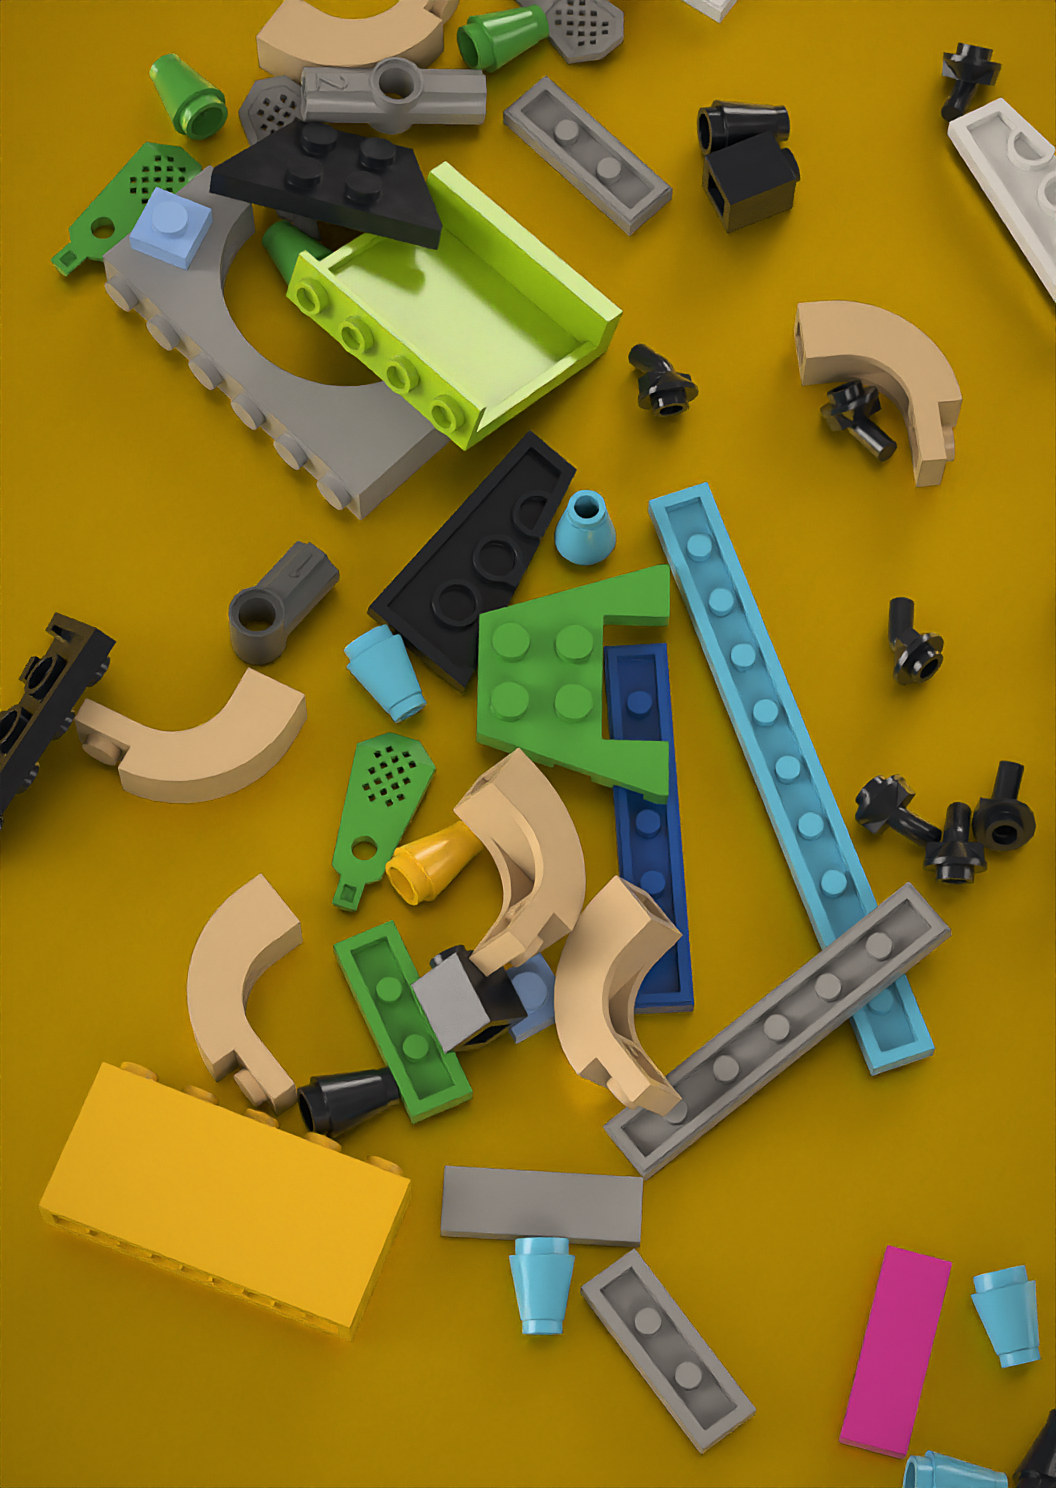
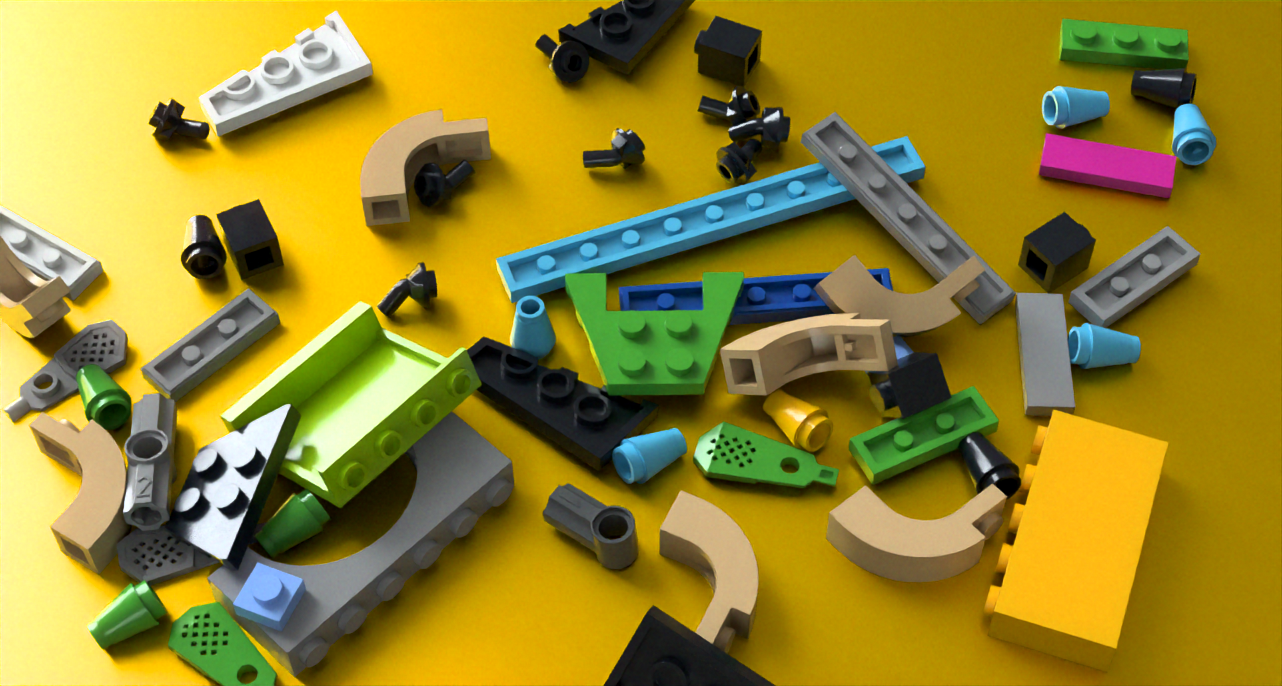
camera: 90 degrees left, 15 degrees down
none -> black brick [1018,212,1096,293]

